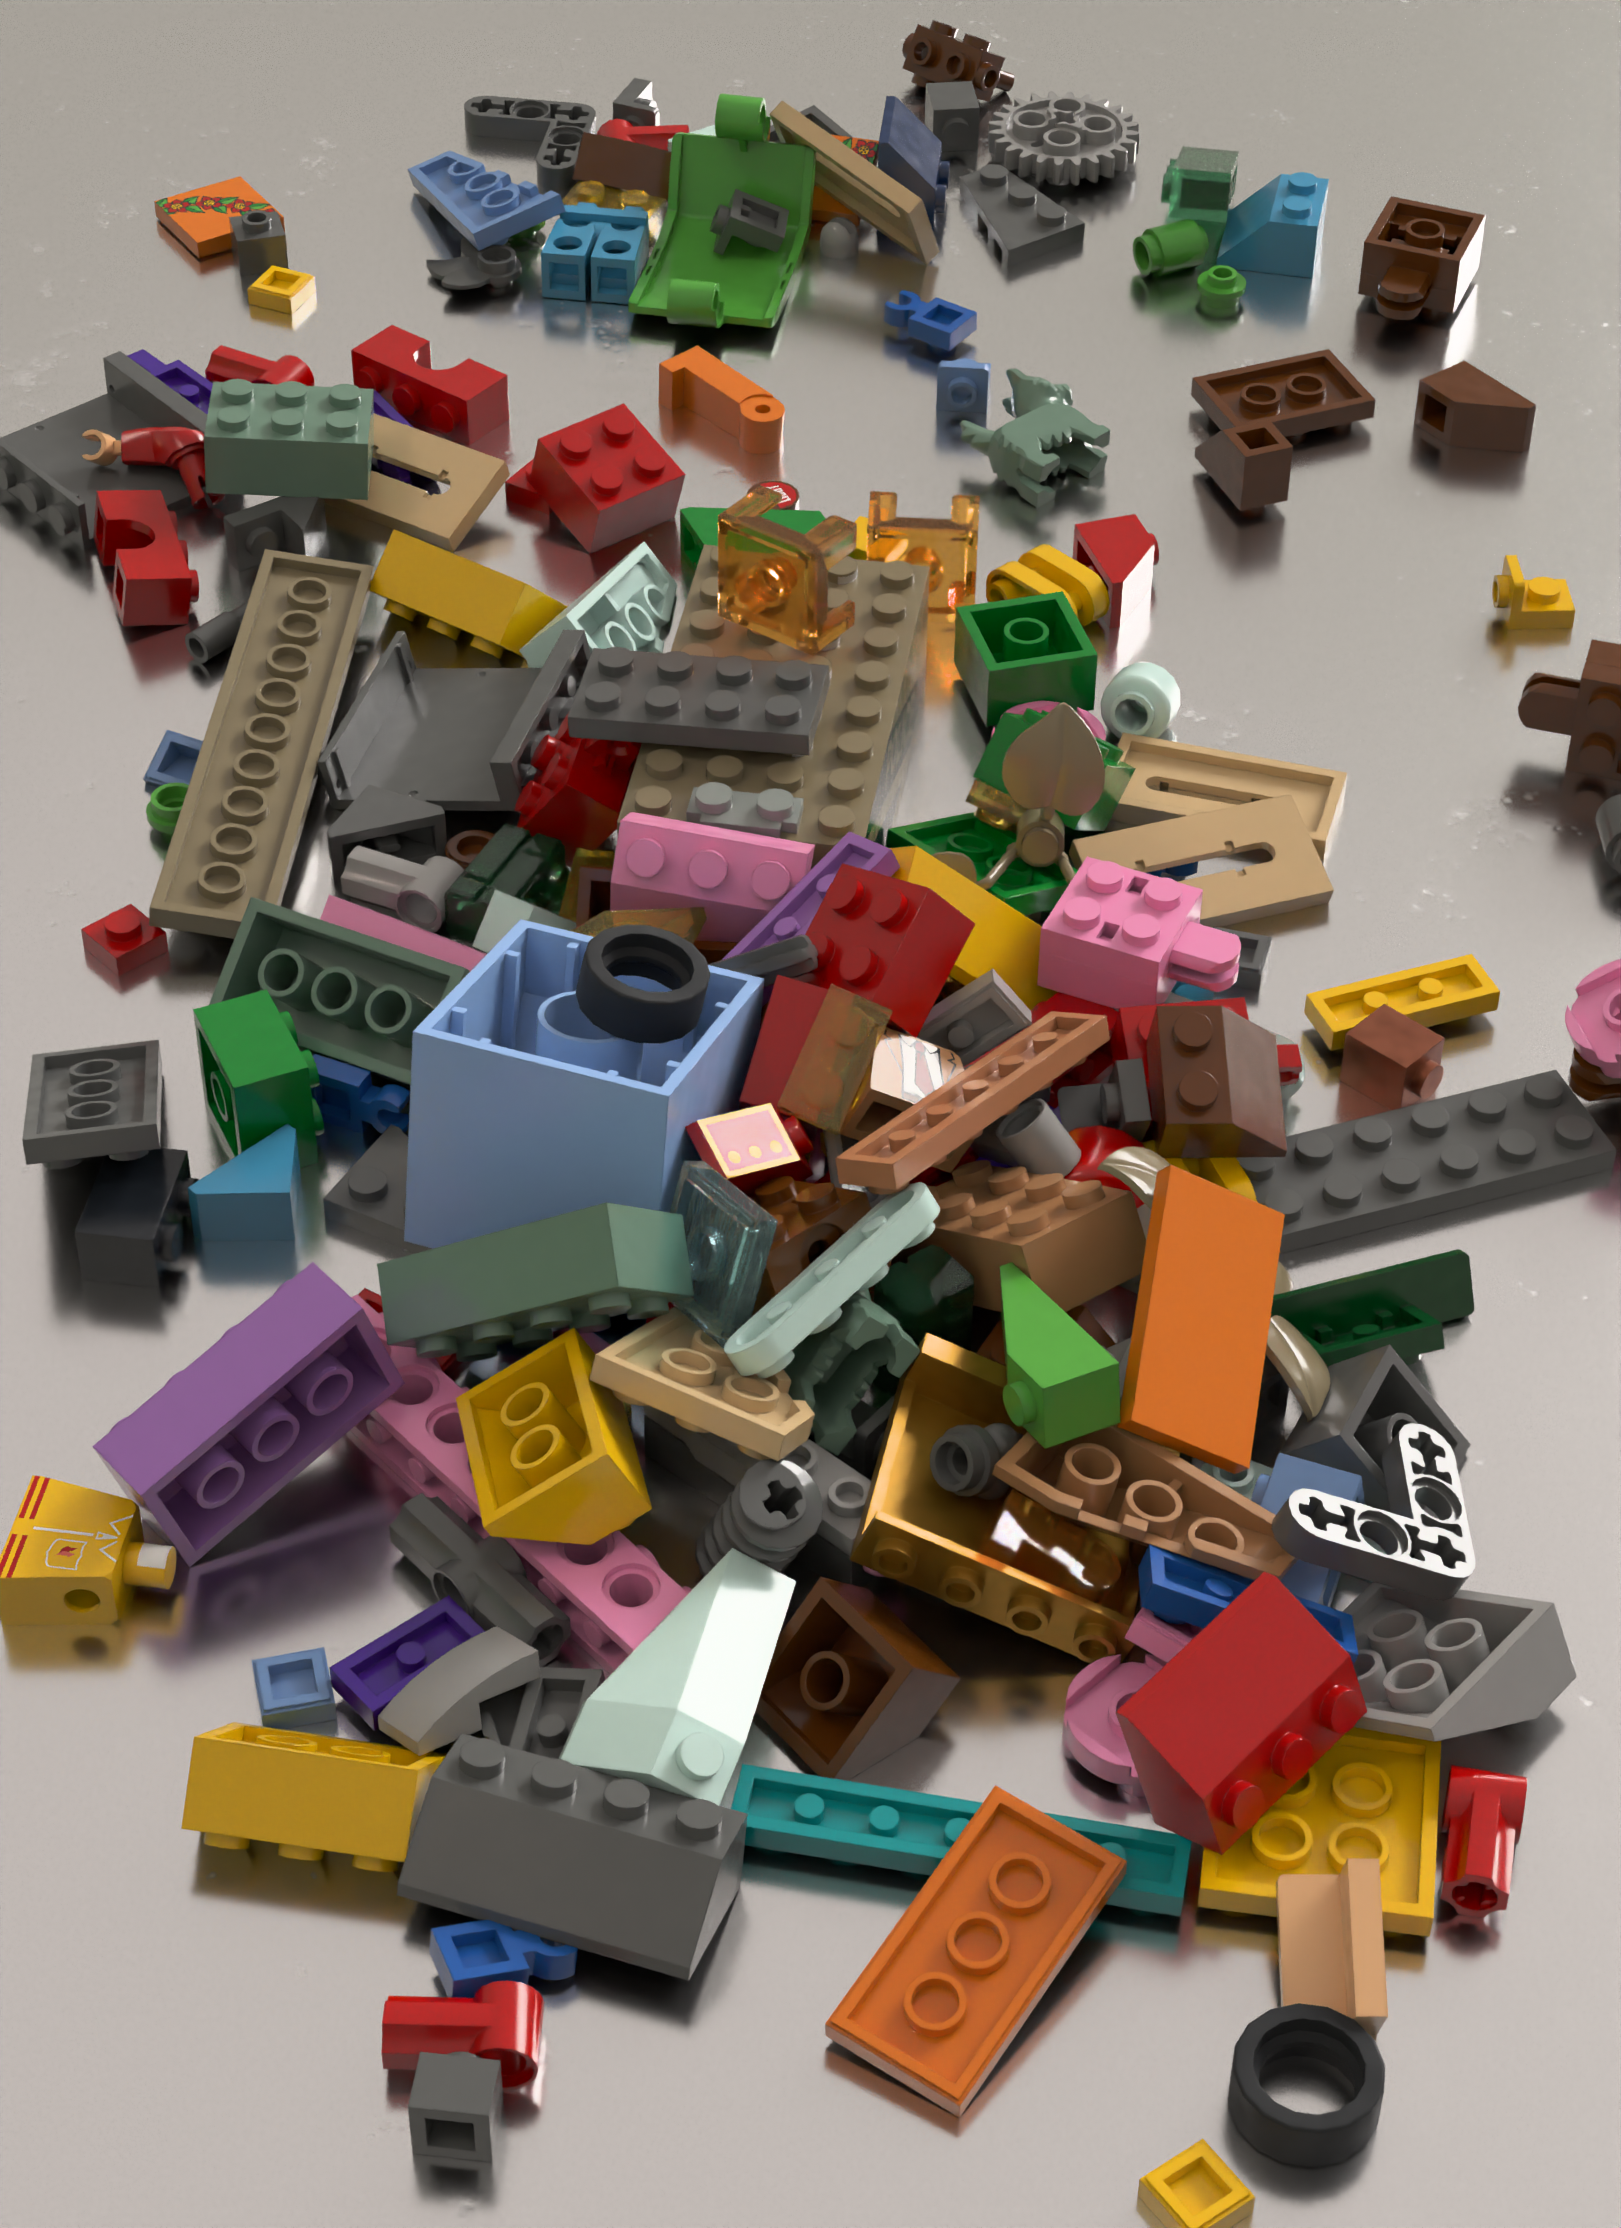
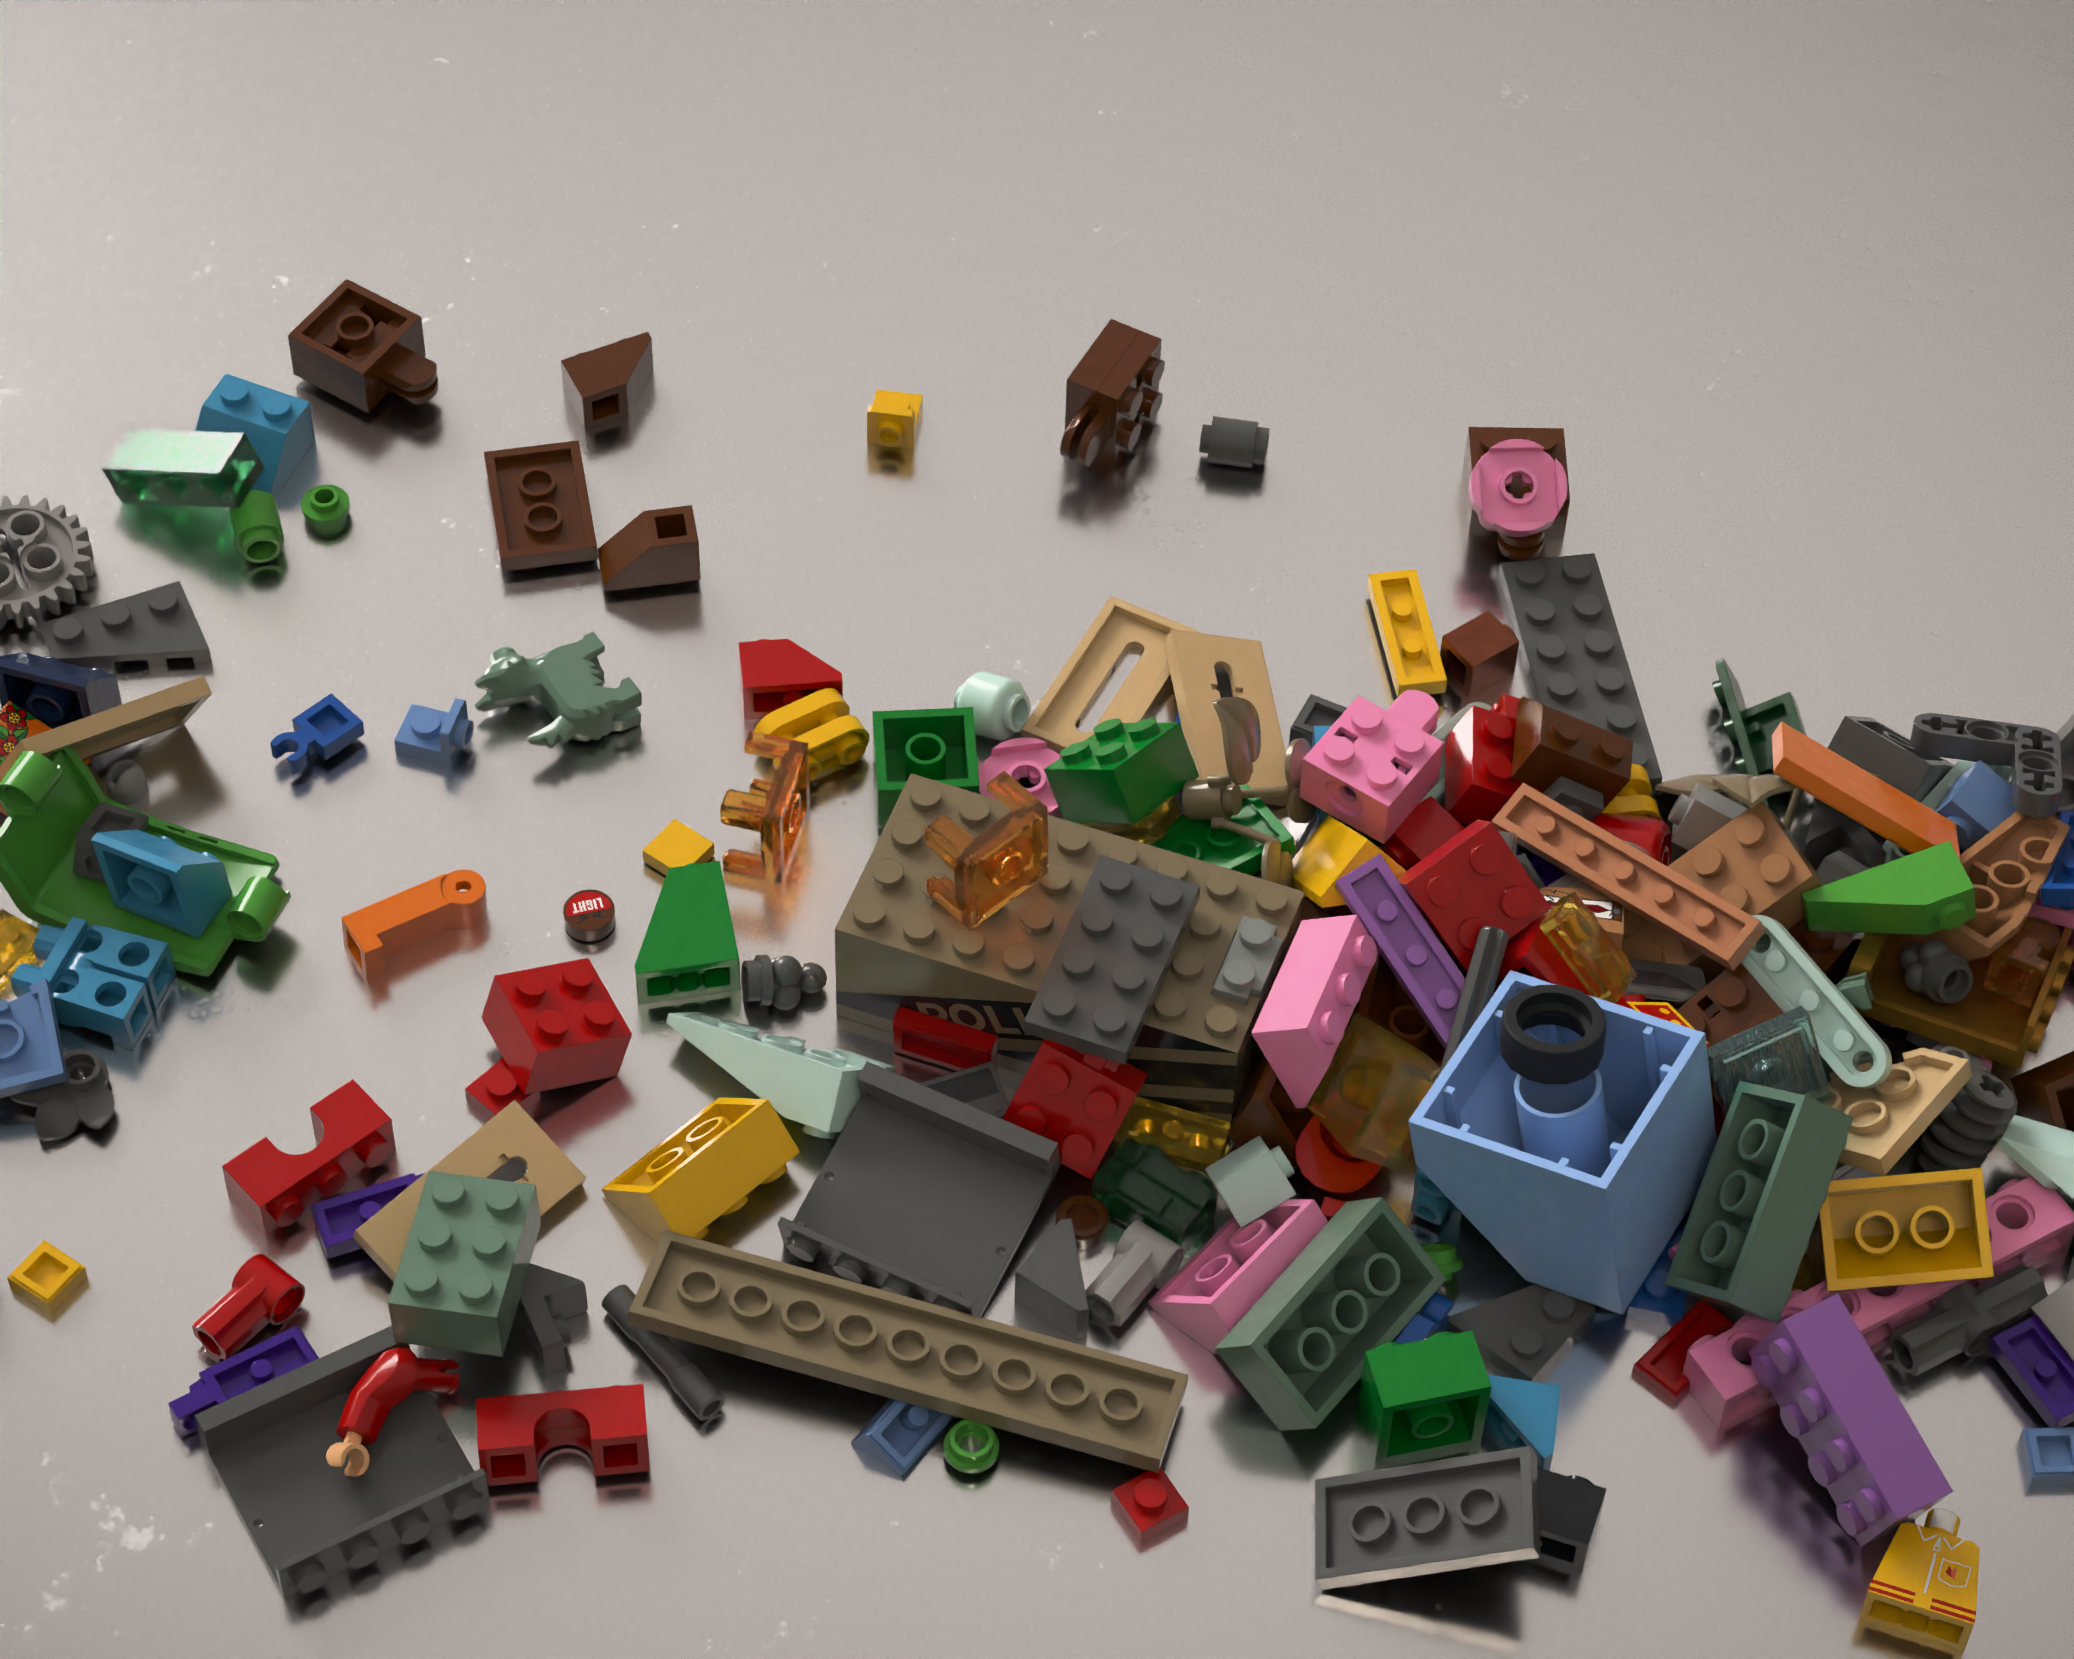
camera: 80 degrees left, 10 degrees up
none -> dark azure slope [91,829,233,938]

